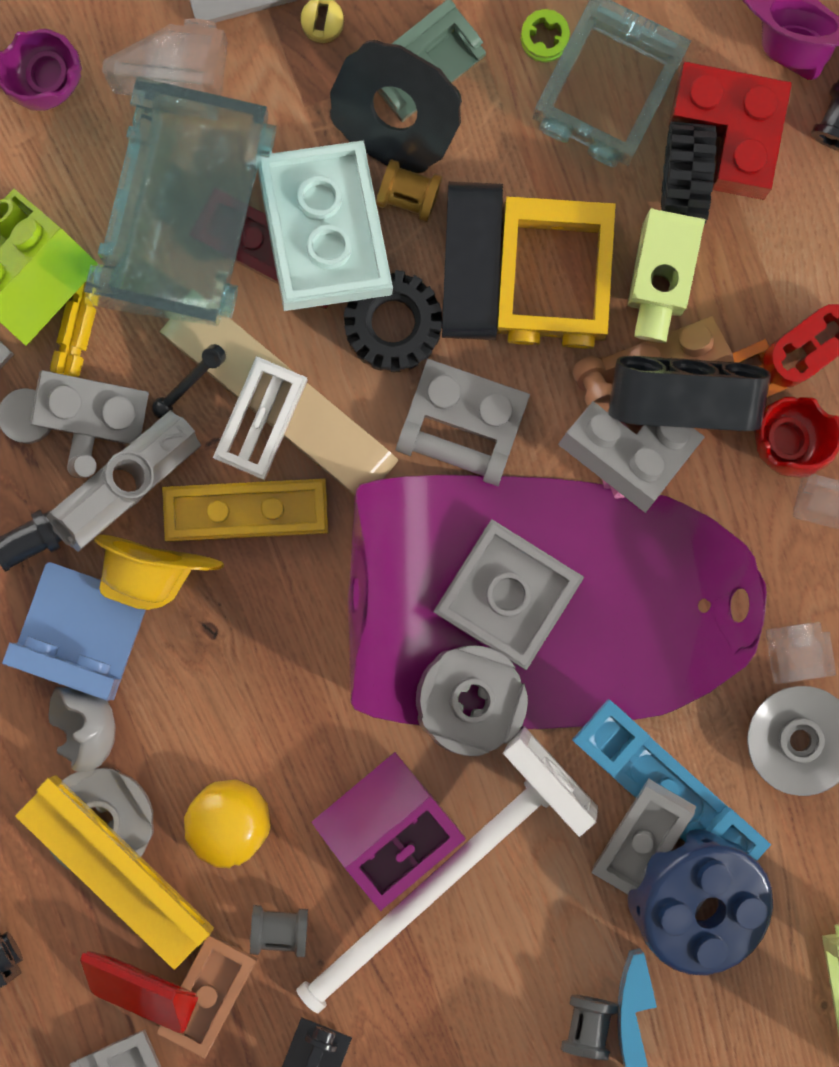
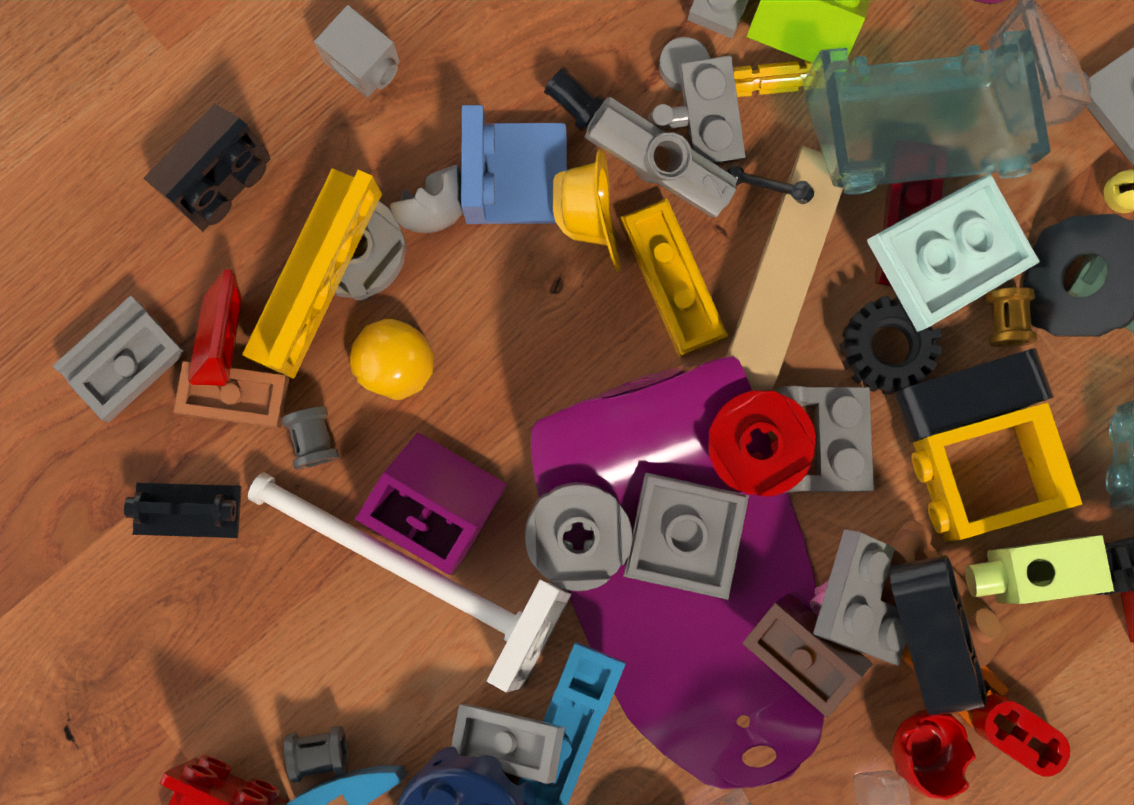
camera: 70 degrees right, 5 degrees down
white tile [213,356,308,481] -> none
none -> red plate [708,390,816,497]
none -> reddish brown panel [742,593,872,718]

